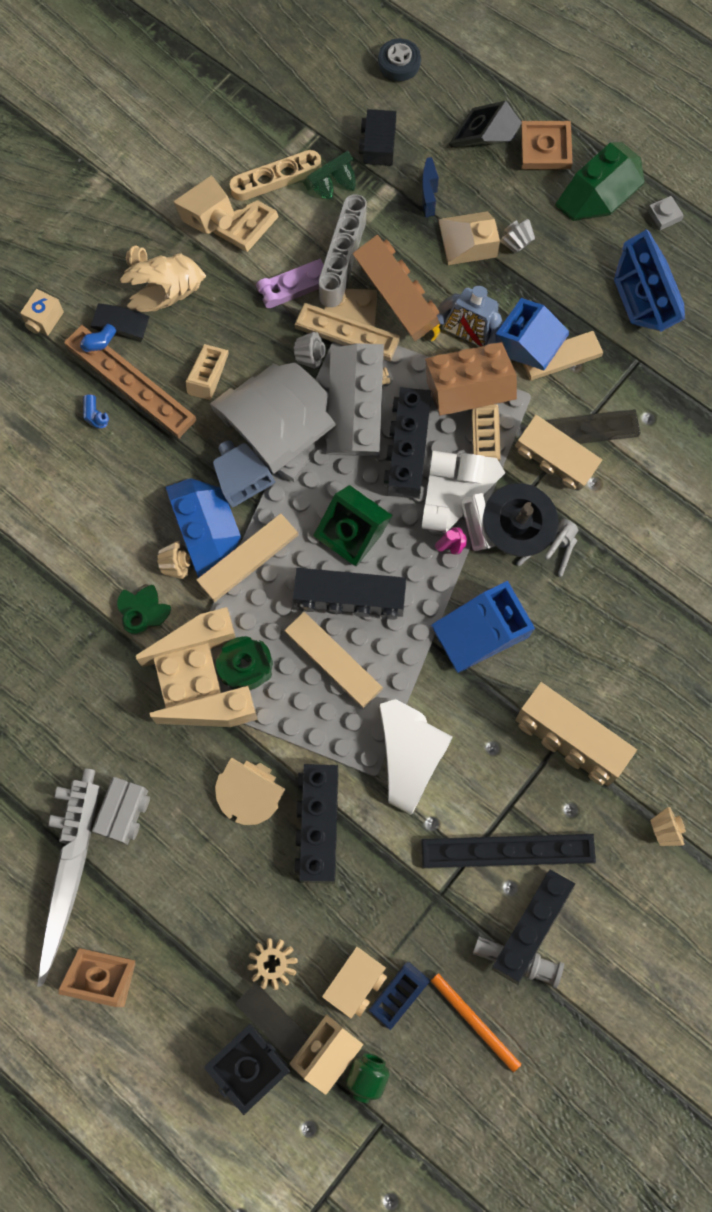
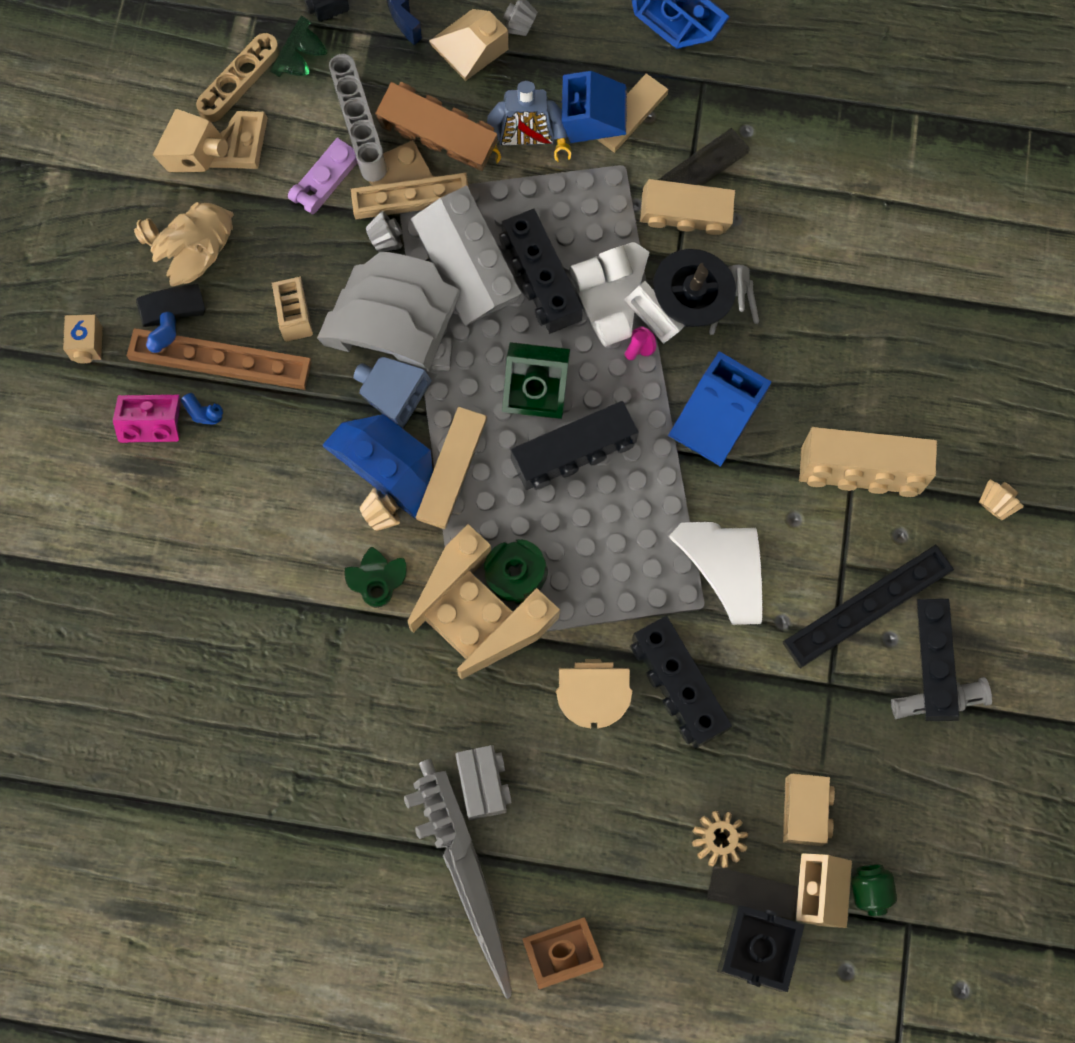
camera: 35 degrees left, 0 degrees up
tan tile [284,612,383,708] -> none
dark blue slope [368,962,430,1030] -> none
medium nougat brick [425,342,517,416] -> none
orange bar [430,973,521,1073] -> none
tan slope [471,404,500,461] -> none
none -> dark pink bracket [112,394,181,443]

